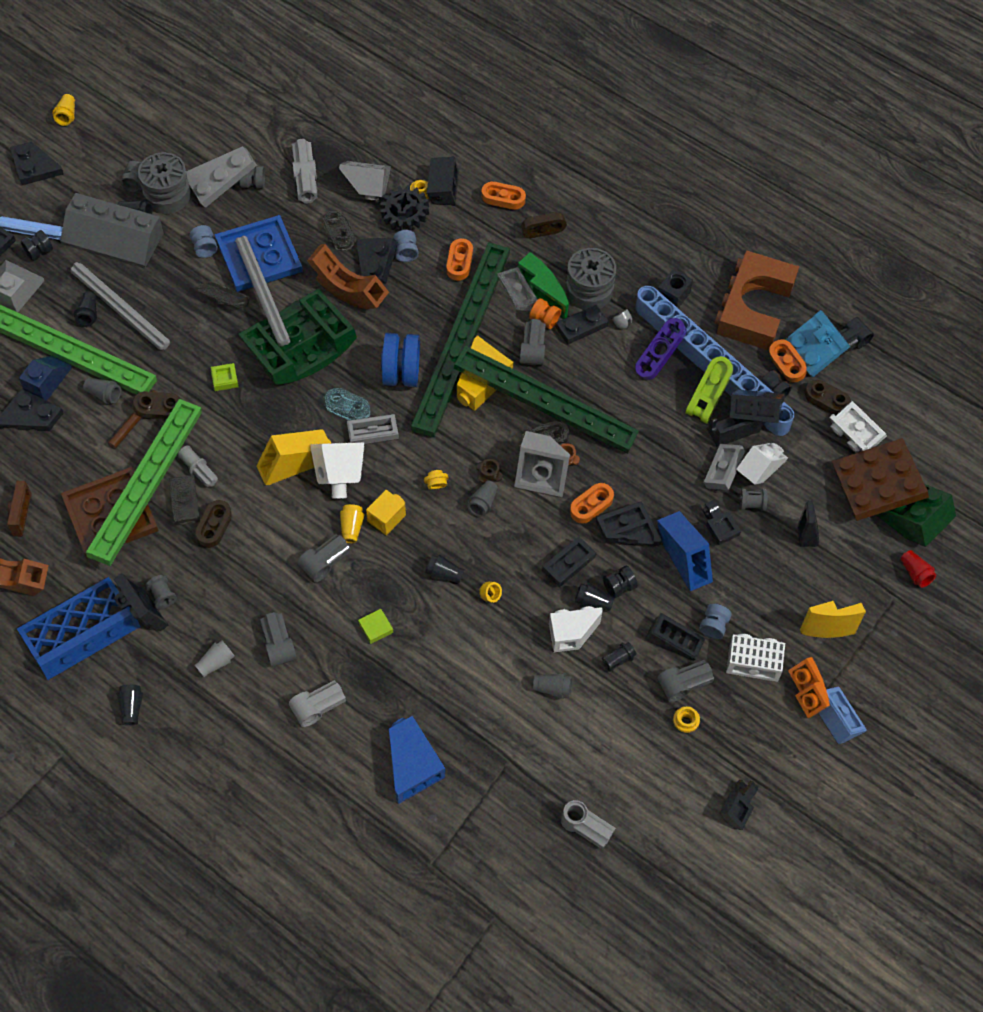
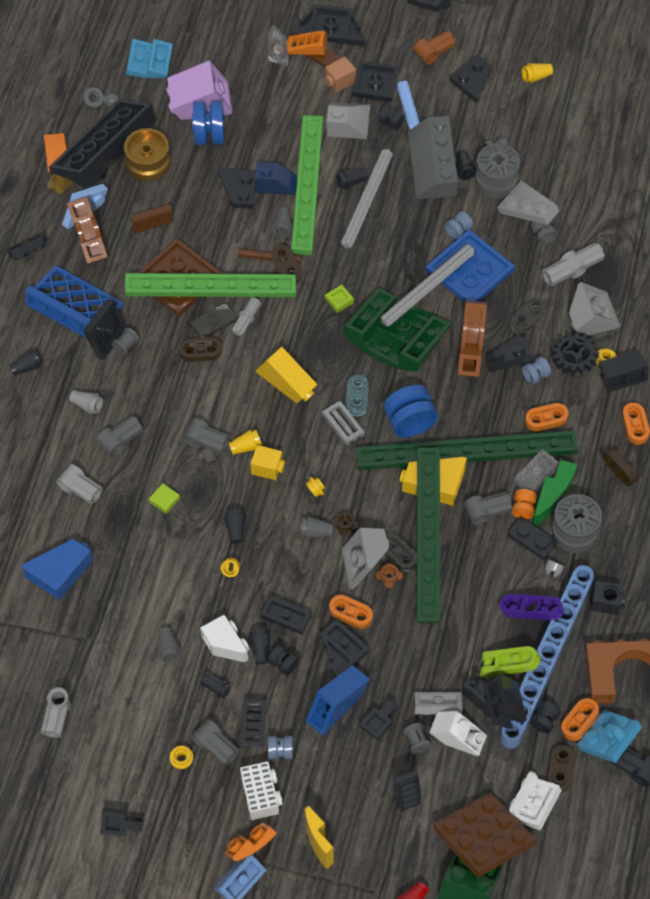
camera: 70 degrees right, 0 degrees up
white torso [310,443,364,498] -> none

